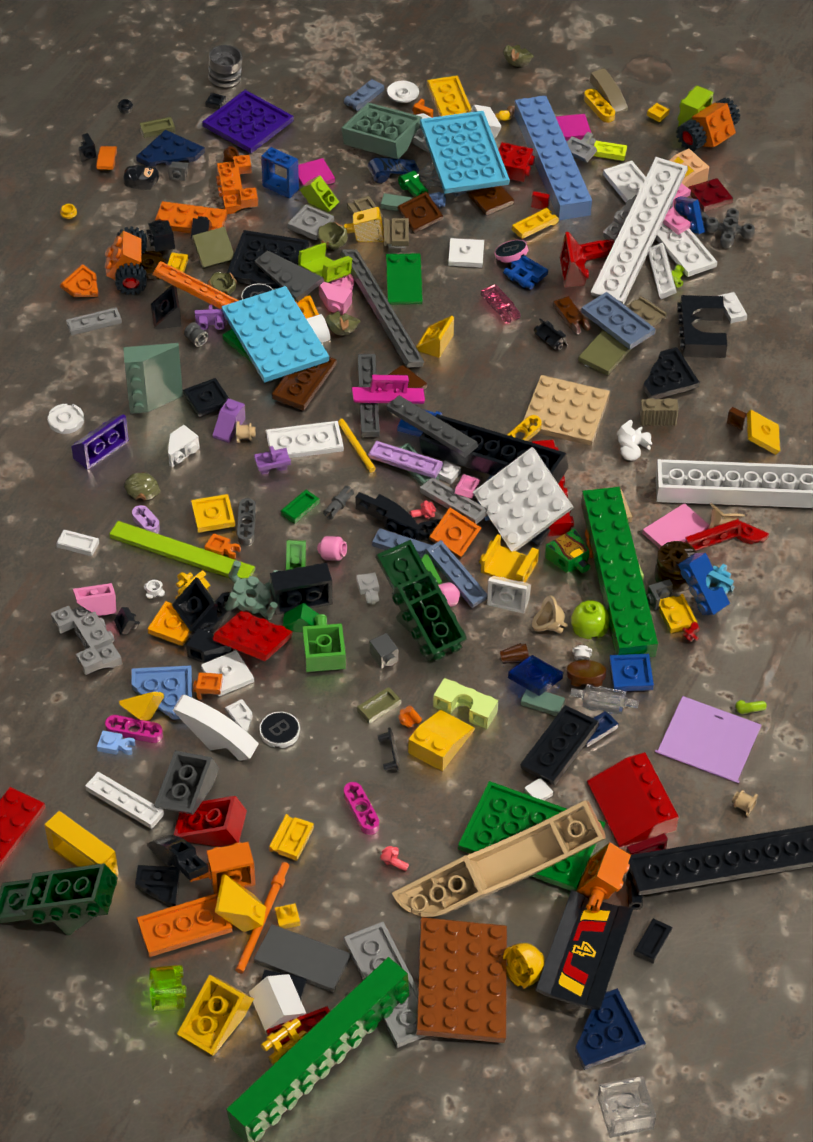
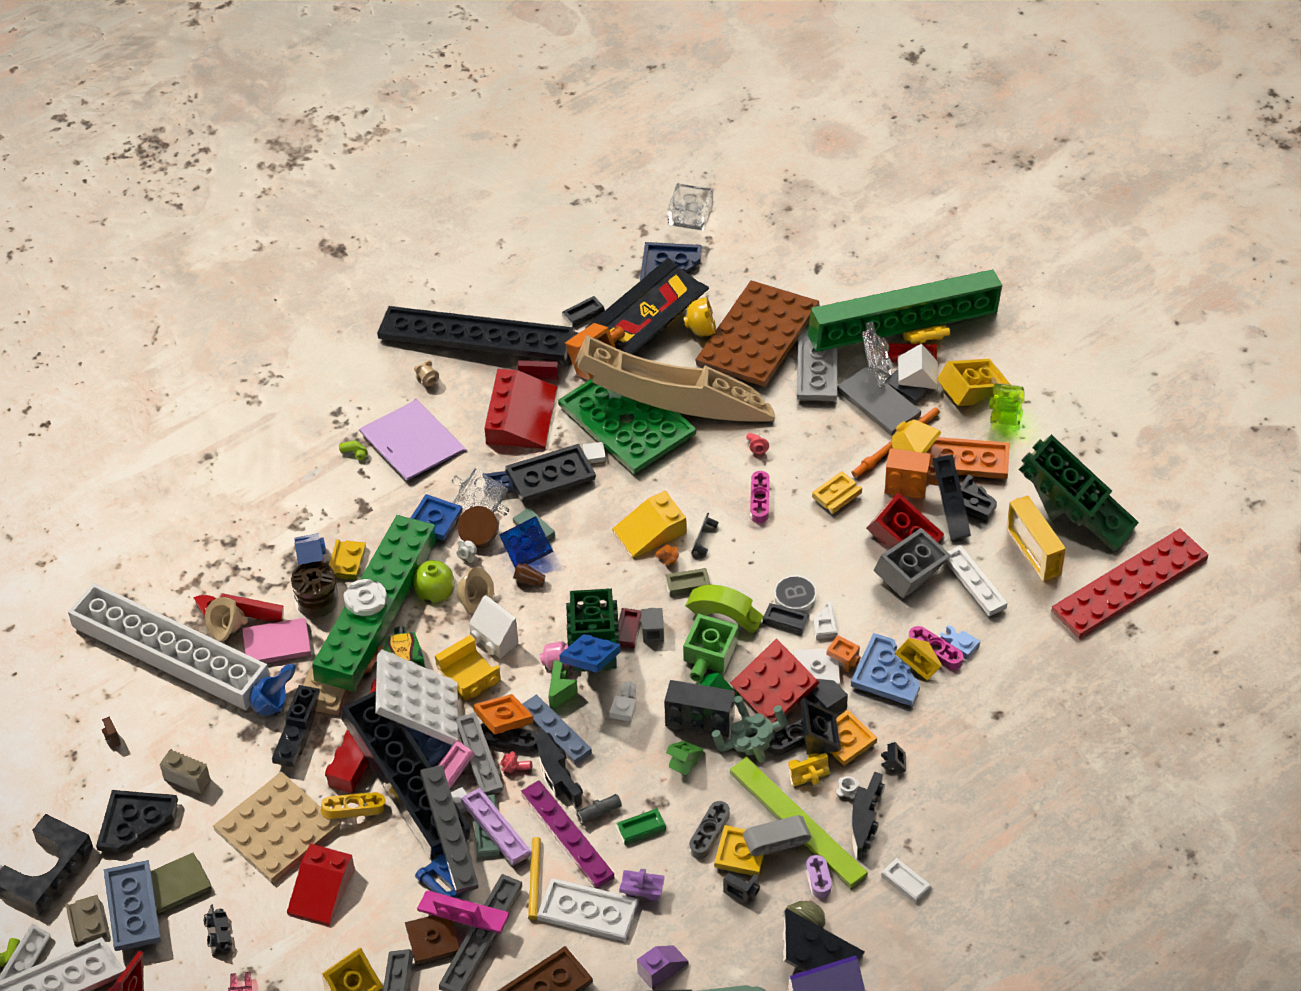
camera: 150 degrees left, 0 degrees up
light grey bracket [51,606,122,675] -> none
bright pink slope [73,583,116,616] -> none
white slope [168,425,199,467] -> none
white slope [172,695,259,761] -> none
orange plate [205,533,241,559] -> none
tan brick [236,421,256,443] -> none
yellow tile [275,903,300,929] -> none
bright pink head [317,536,347,561] -> none
sand blue plate [425,540,488,608] -> none
yellowish green arch [433,678,498,729] -> none
reddish brown hinge [553,296,591,335] -> none
white animal [617,419,652,461] -> none
dark grey bracket [646,579,673,611] -> none
red plate [682,622,700,642] -> none
medium azure hips [706,564,735,594] -> none
yellow plate [747,410,780,455] -> none
none -> blue piece [250,664,296,716]
none -> black slope [272,685,320,767]
none -> red slope [287,843,355,926]
none -> white tile [344,579,387,616]
none -> magenta plate [521,780,615,889]
none -> blue plate [559,634,621,673]
none -> tile [618,608,642,649]
none -> lime arch [685,585,764,634]
none -> black bracket [723,873,760,904]
none -> light grey beam [743,815,811,856]
none -> black tile [762,603,810,635]
none -> black wing [783,908,865,972]
none -> black slope [851,772,885,861]
none -> clear plate [862,322,893,388]

